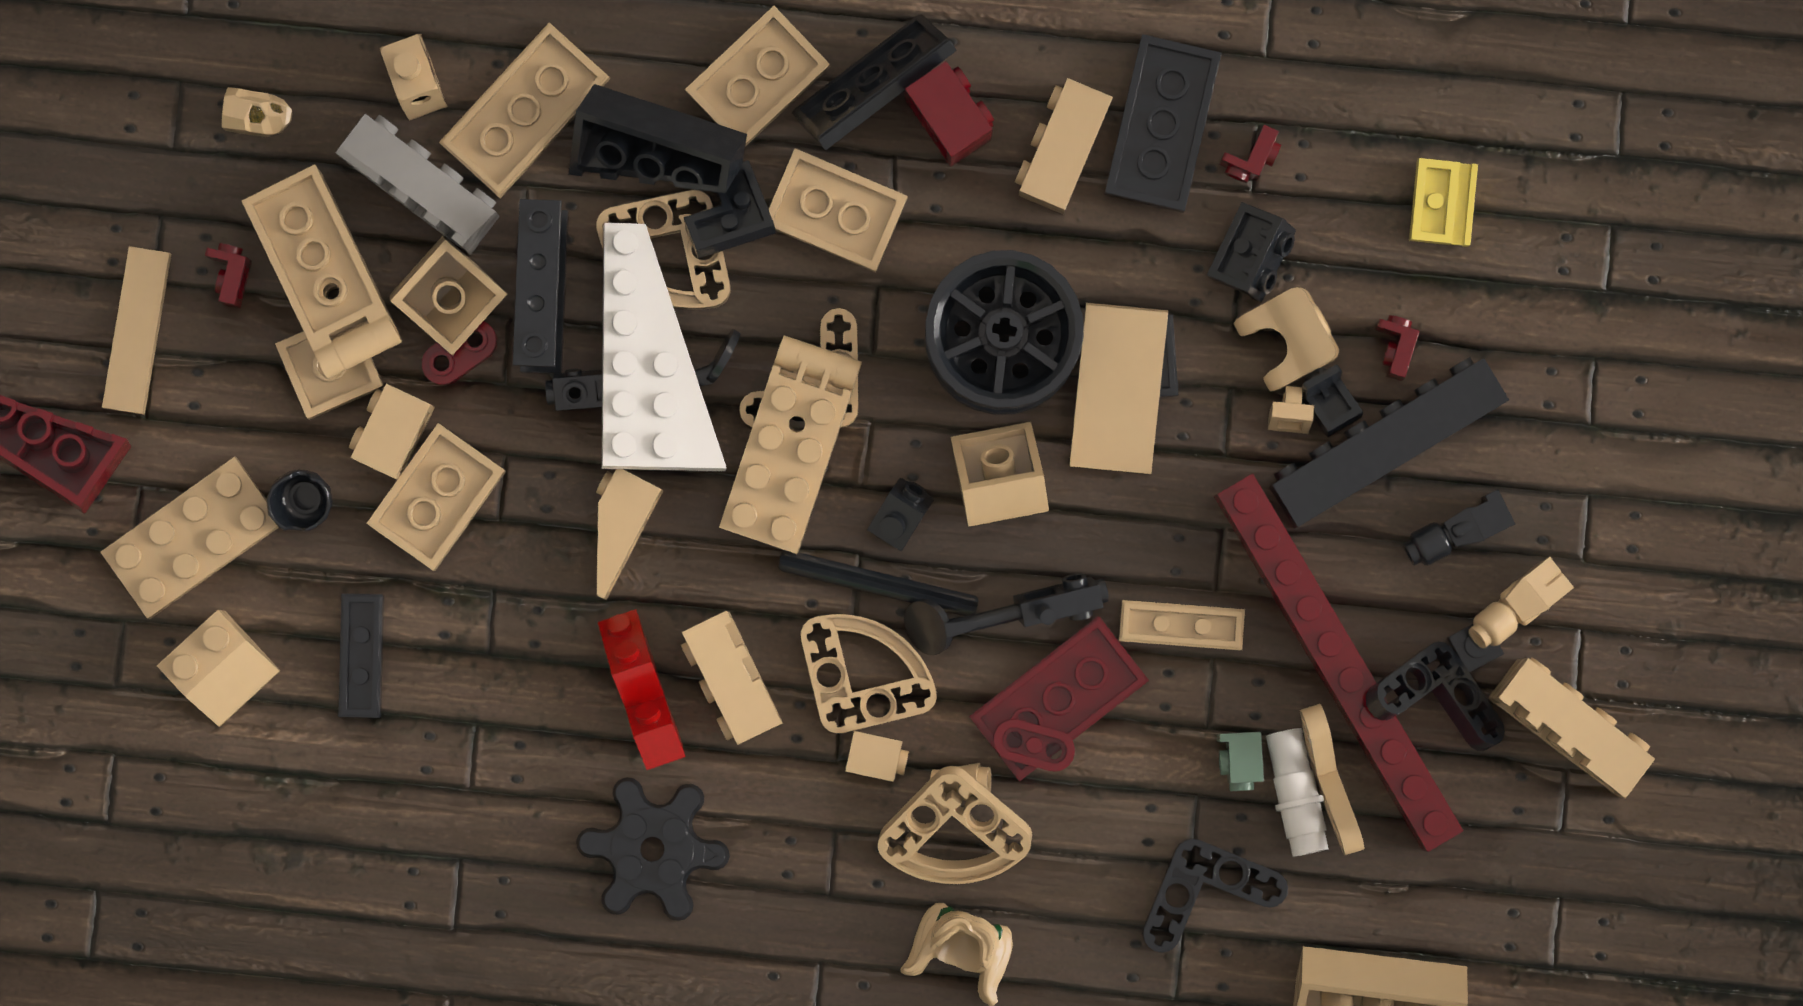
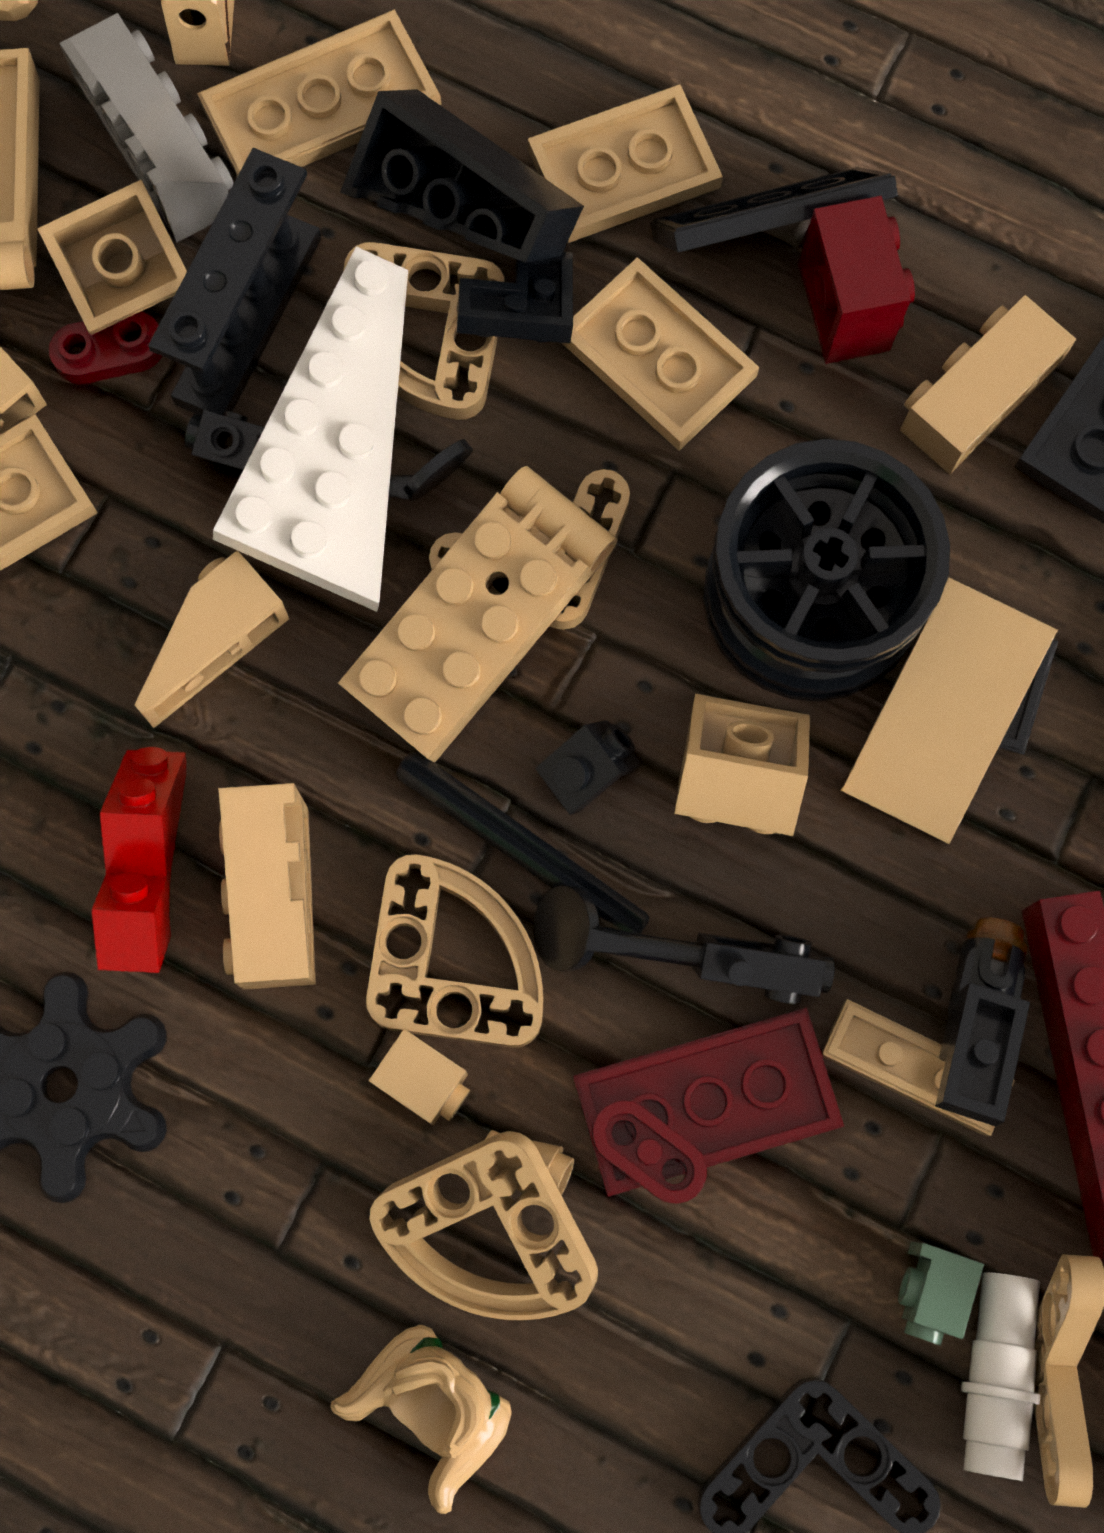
camera: 20 degrees right, 10 degrees down
none -> black plate [935,917,1030,1127]

